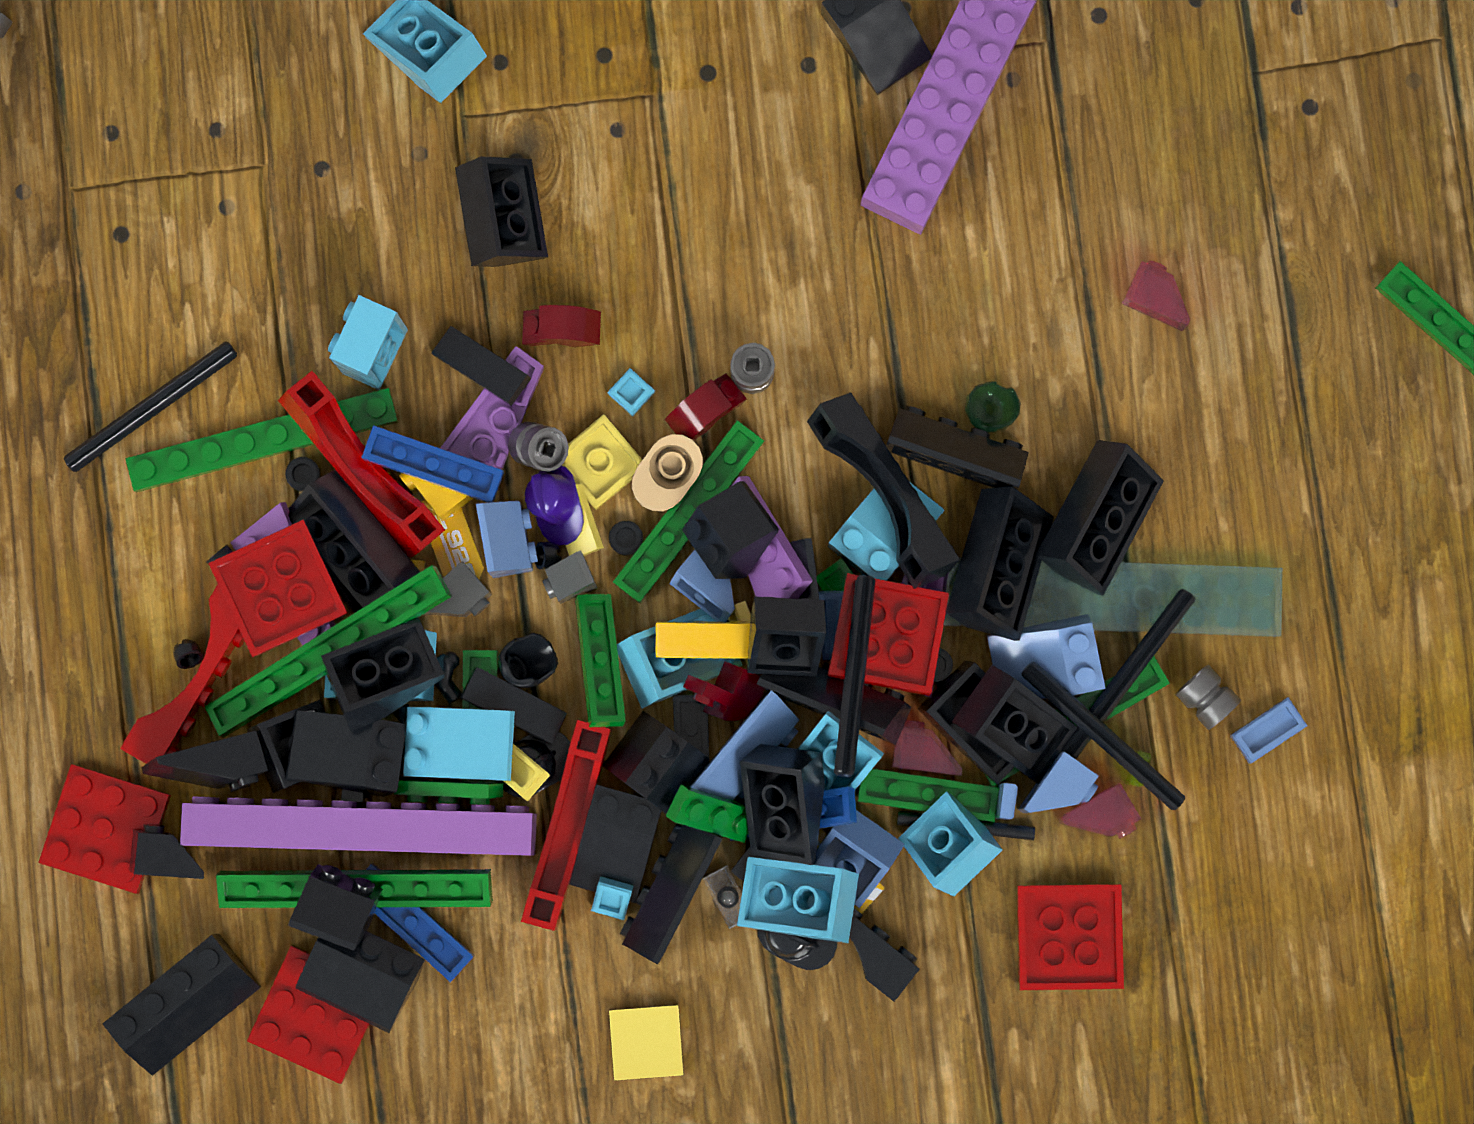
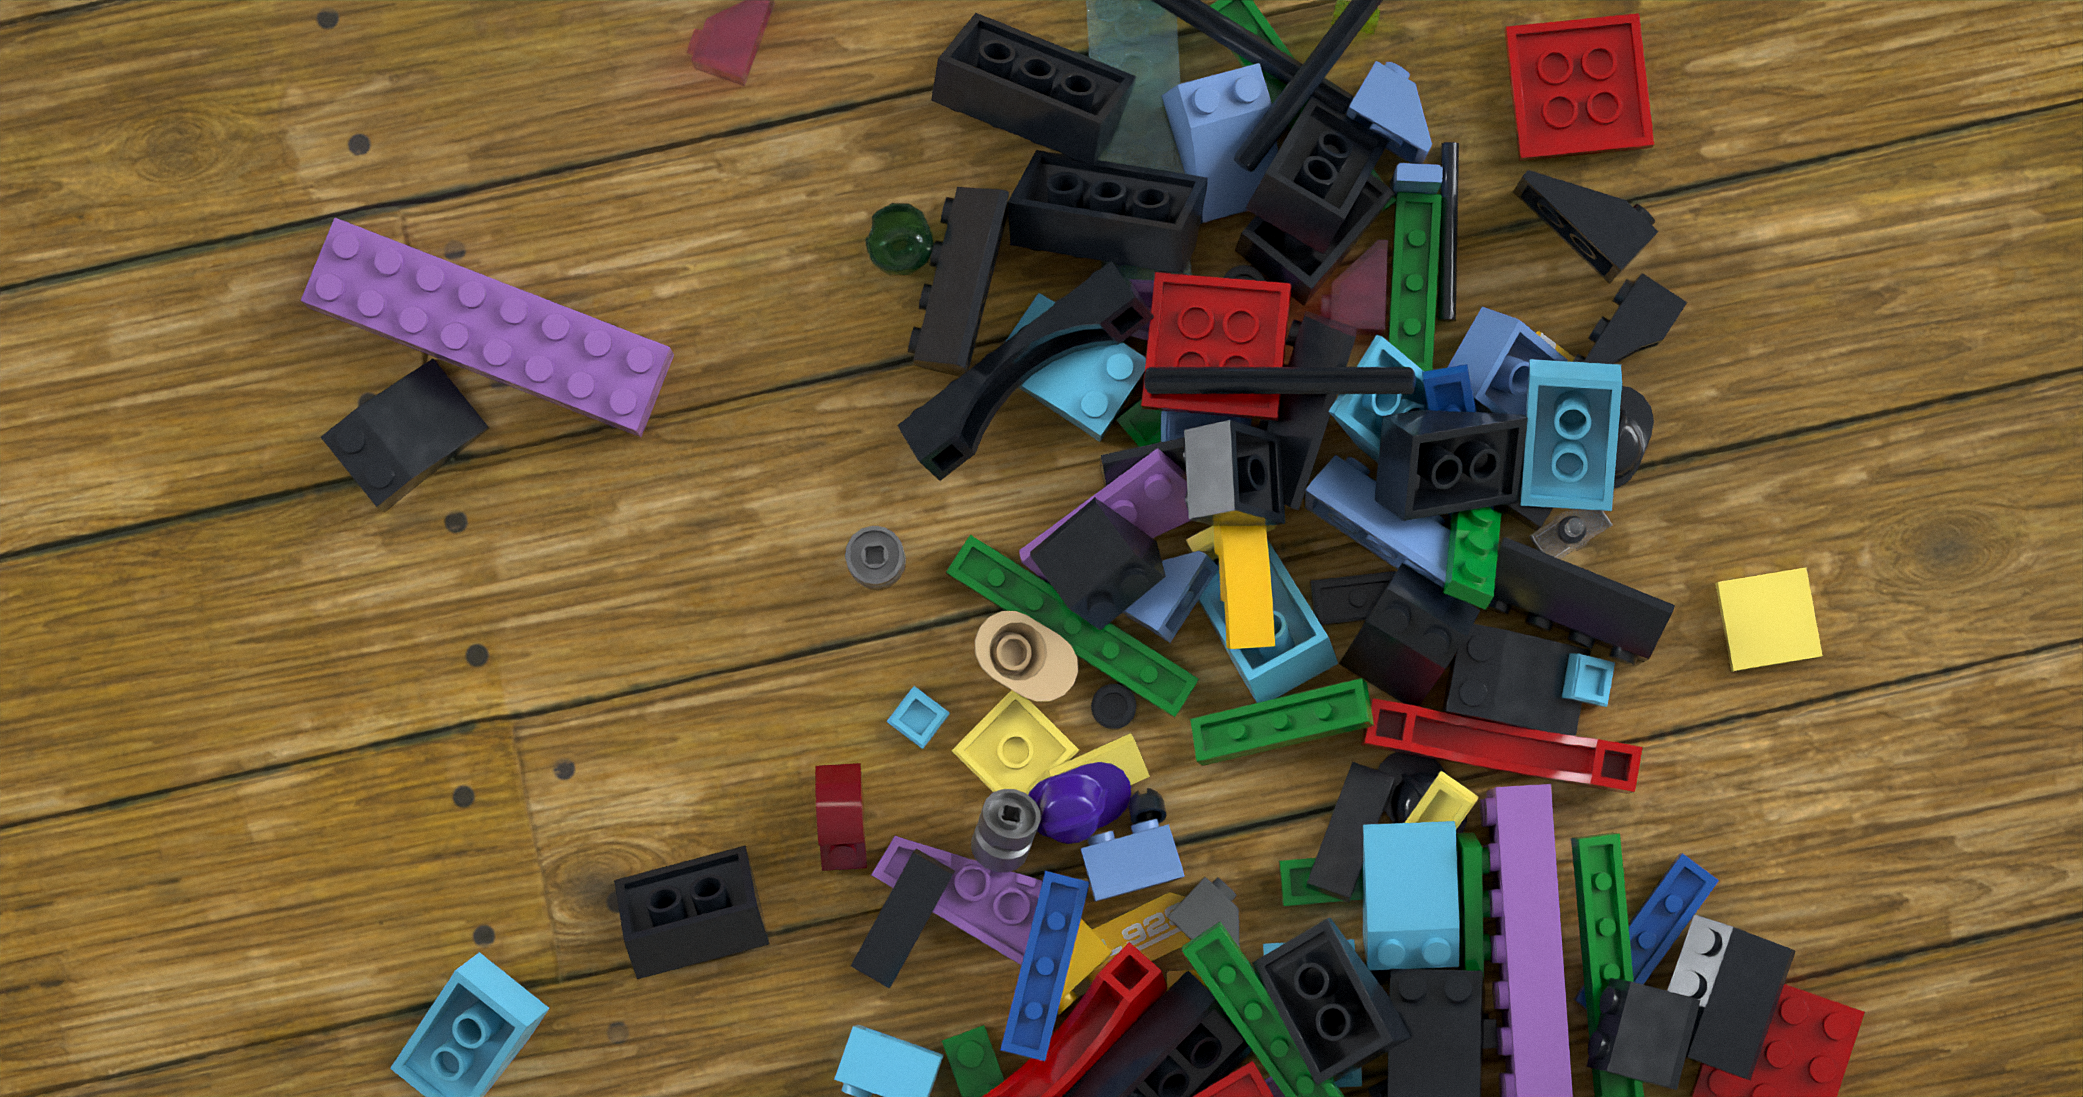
camera: 95 degrees left, 0 degrees up
black arm [435,651,462,705] -> none
black hair [498,633,559,688] -> none
dark grey slope [542,550,598,604] -> none
dark red brick [664,373,747,441] -> none
dark red brick [683,661,765,721] -> none
medium azure slope [898,791,1003,896] -> none
clear pink slope [1057,783,1141,839] -> none
none -> black slope [1513,170,1659,284]

